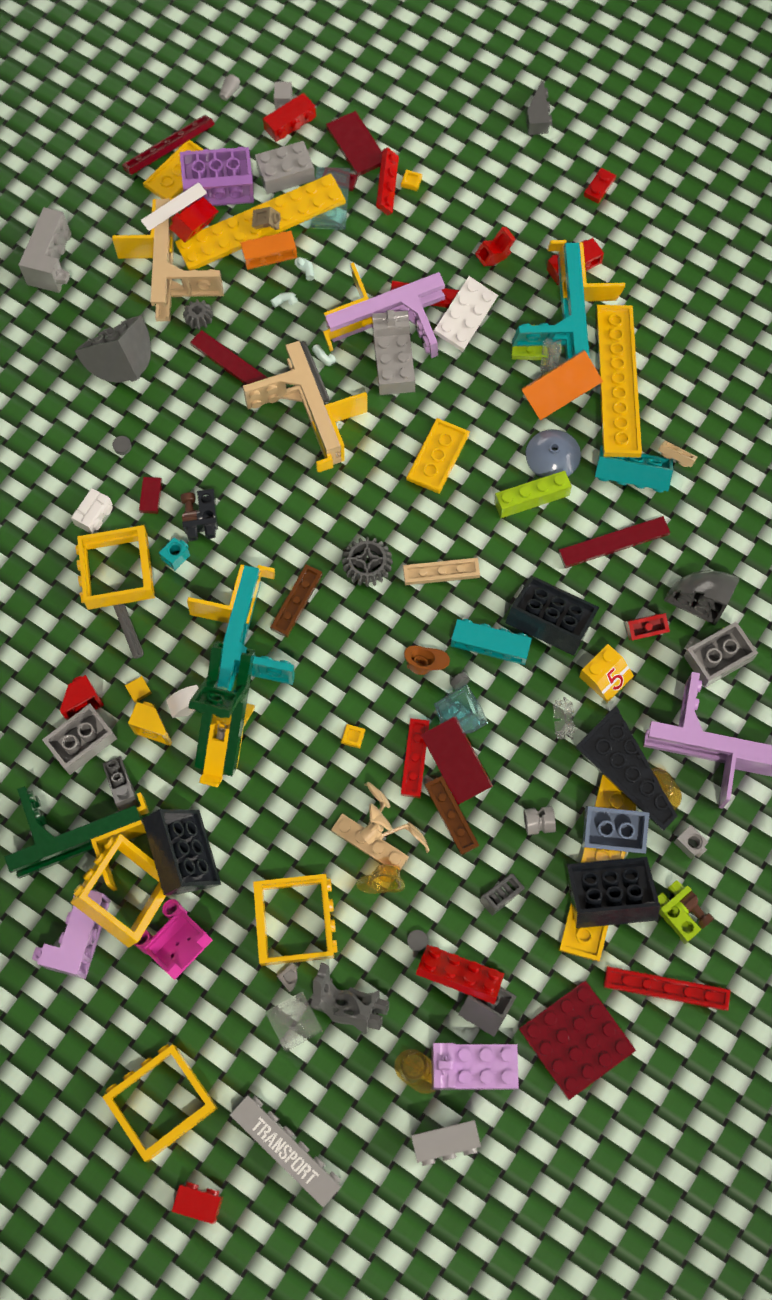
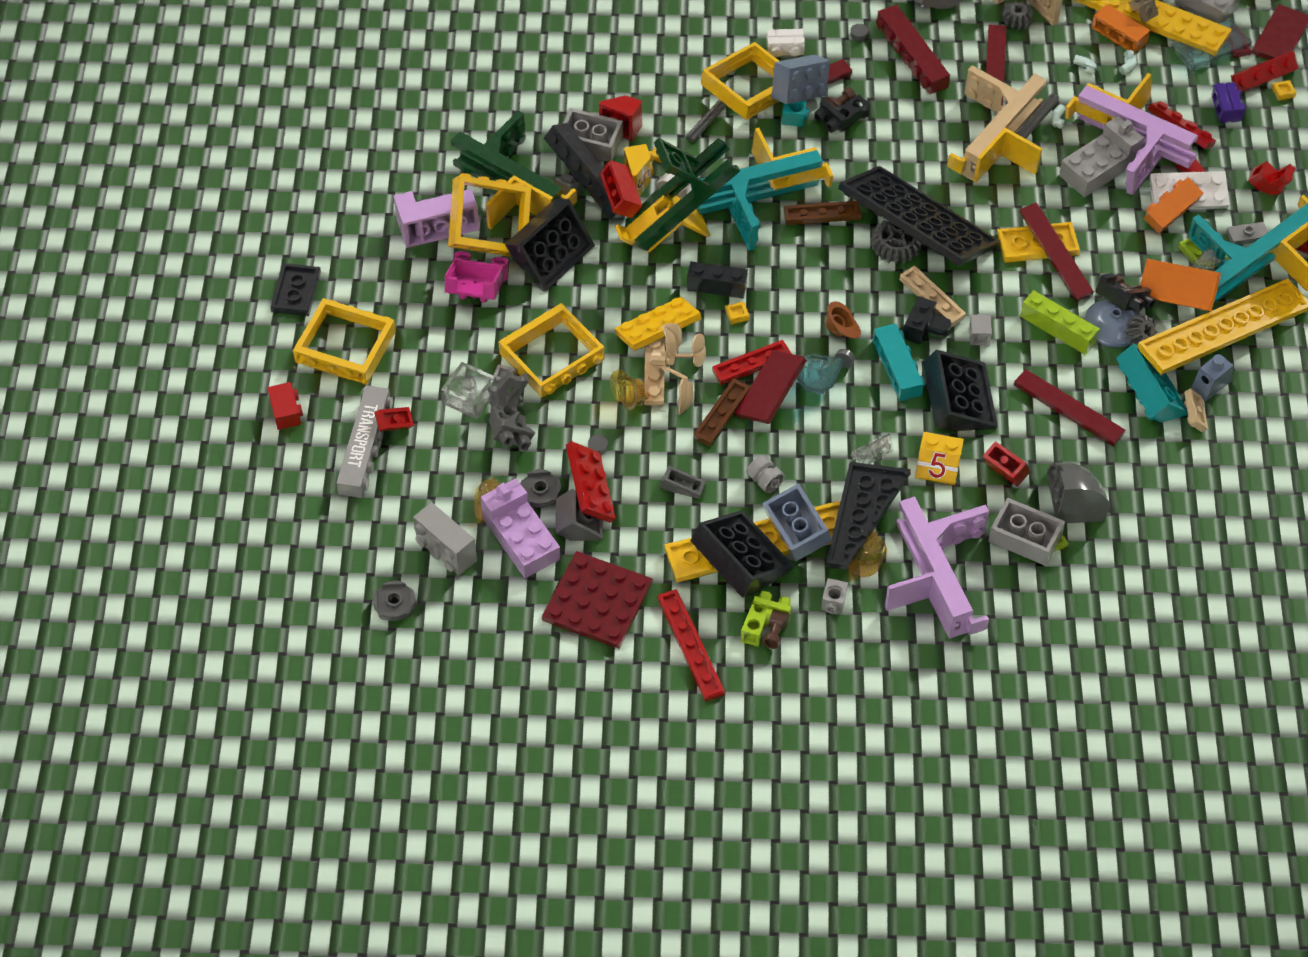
camera: 55 degrees right, 15 degrees down
none -> black tile [270,263,321,316]
none -> dark grey plate [373,581,416,621]
none -> red plate [374,407,414,431]
none -> dark grey plate [520,469,561,508]
none -> black brick [543,123,626,220]
none -> red brick [600,160,642,218]
none -> yellow plate [614,297,702,351]
none -> black brick [687,261,748,299]
none -> sand blue brick [771,54,830,104]
none -> black plate [838,165,1000,266]
none -> dark red brick [876,4,950,95]
none -> black brick [903,296,951,345]
none -> light grey brick [969,314,992,346]
none -> dark red tile [1019,202,1094,302]
none -> black hips [1095,273,1156,312]
none -> dark grey gear [1124,315,1158,345]
none -> orange brick [1143,177,1204,234]
none -> red plate [1147,101,1217,149]
none -> sand blue torso [1191,354,1234,402]
none -> dark purple brick [1211,82,1246,123]
none -> light grey plate [1226,222,1268,245]

